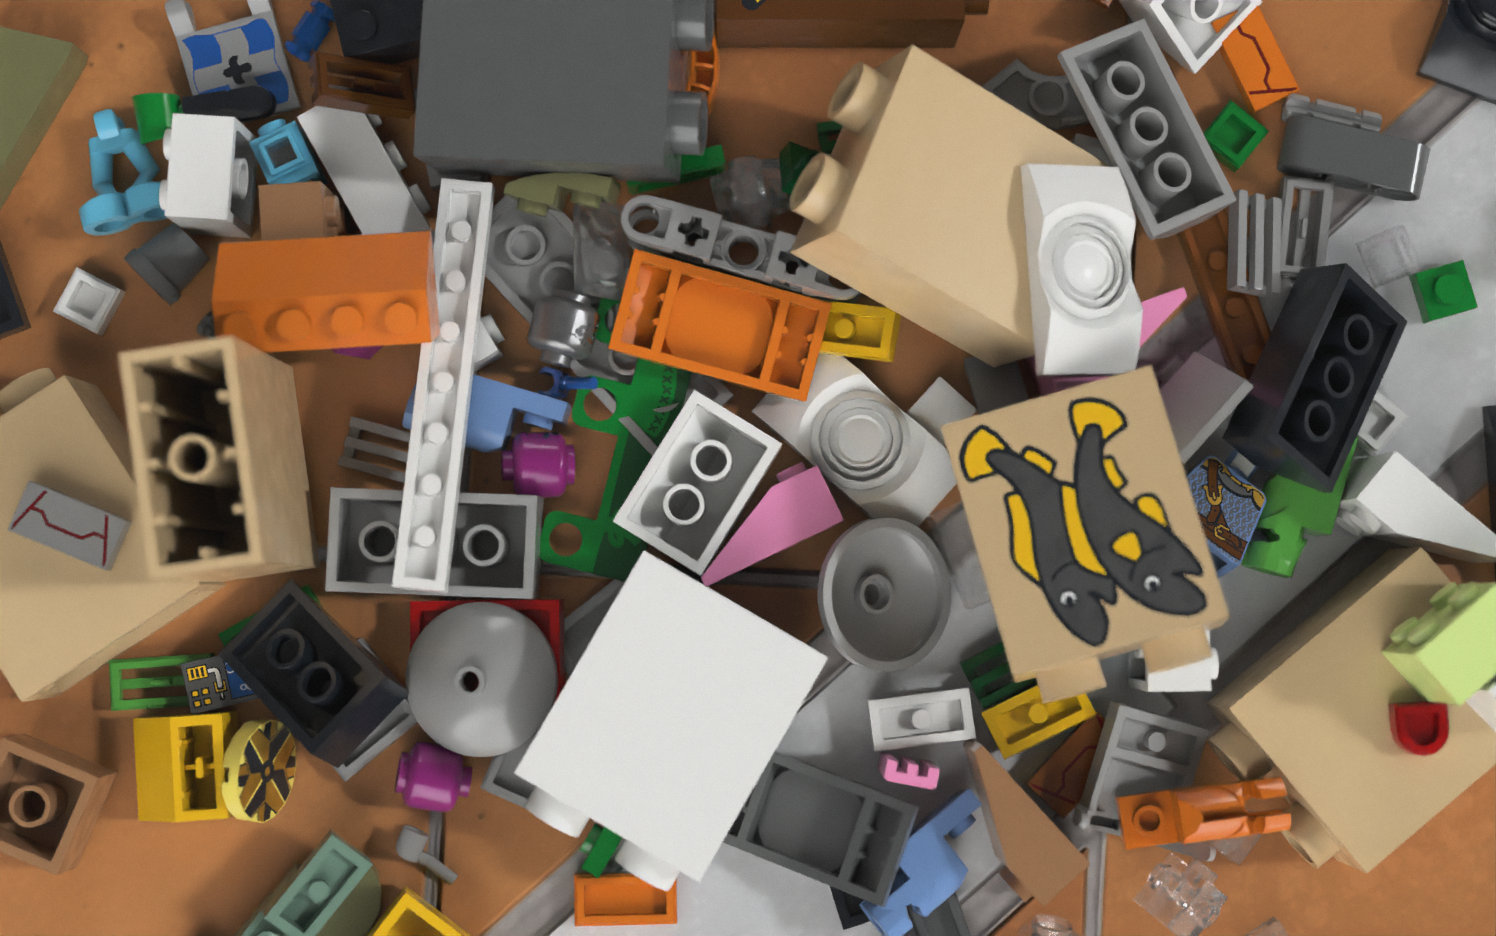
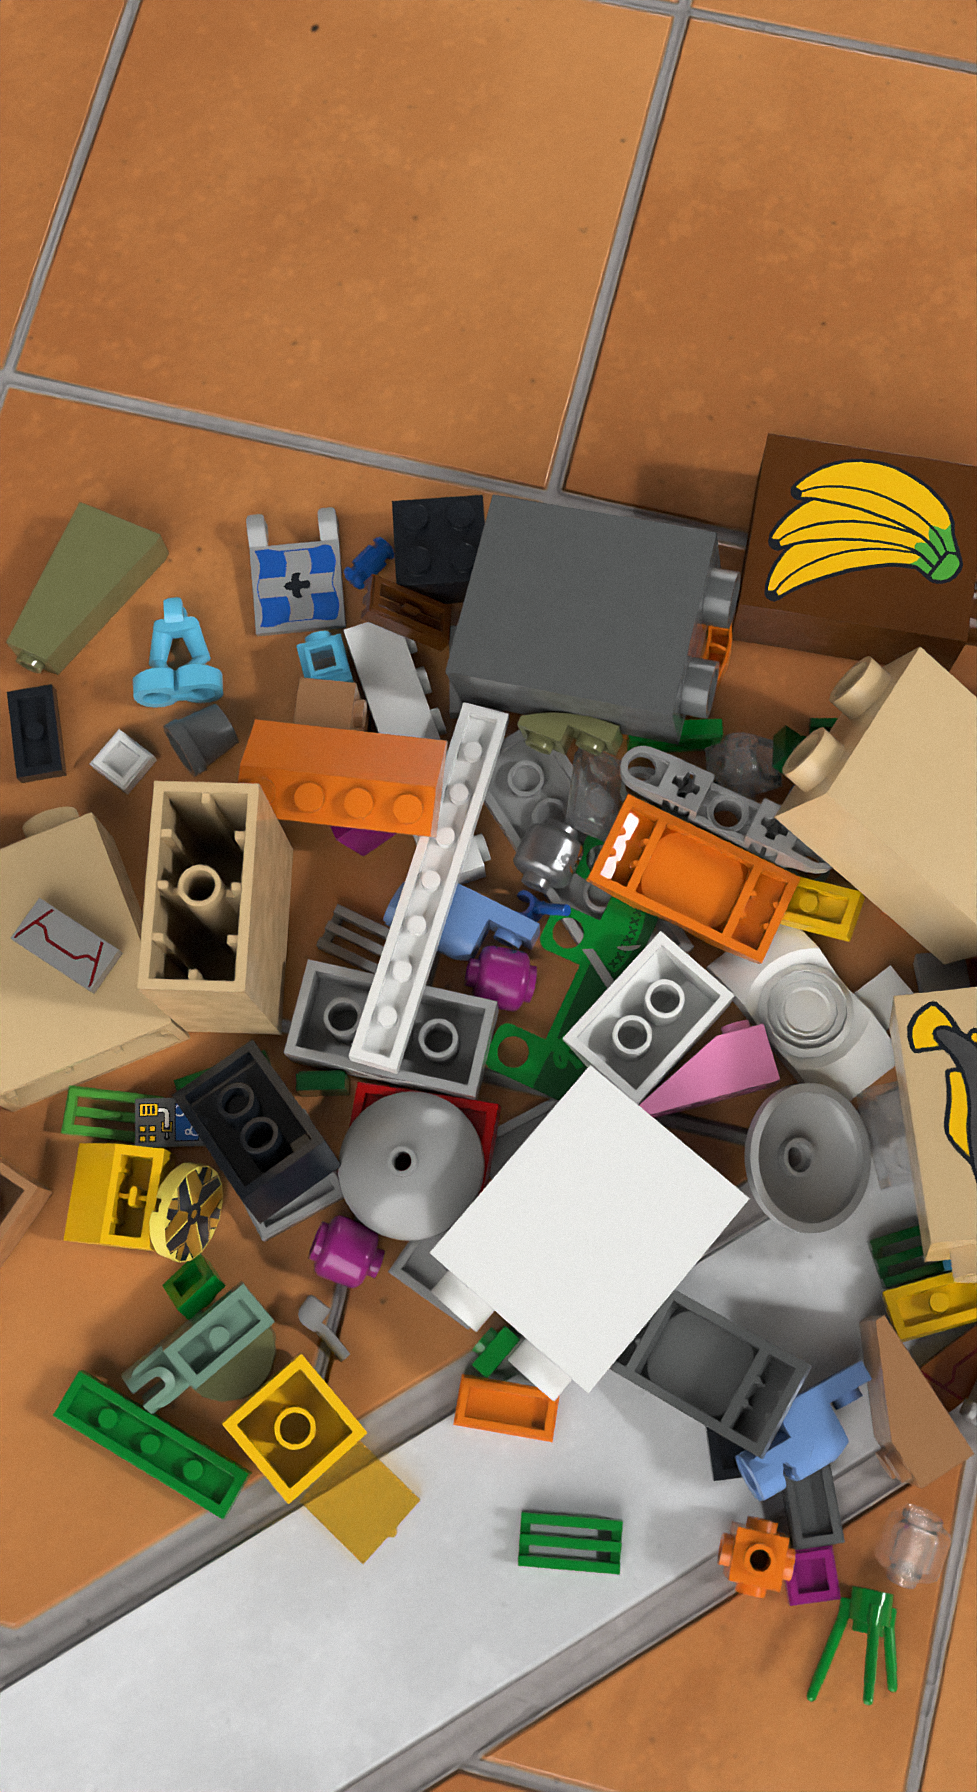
camera: 20 degrees right, 10 degrees down
piece [132,85,277,145] -> none
white brick [159,113,258,238] -> none
white plate [867,687,976,752] -> none
bright pink tile [877,752,940,789] -> none
none -> green plate [162,1253,226,1320]
none -> dark green tile [296,1070,350,1097]

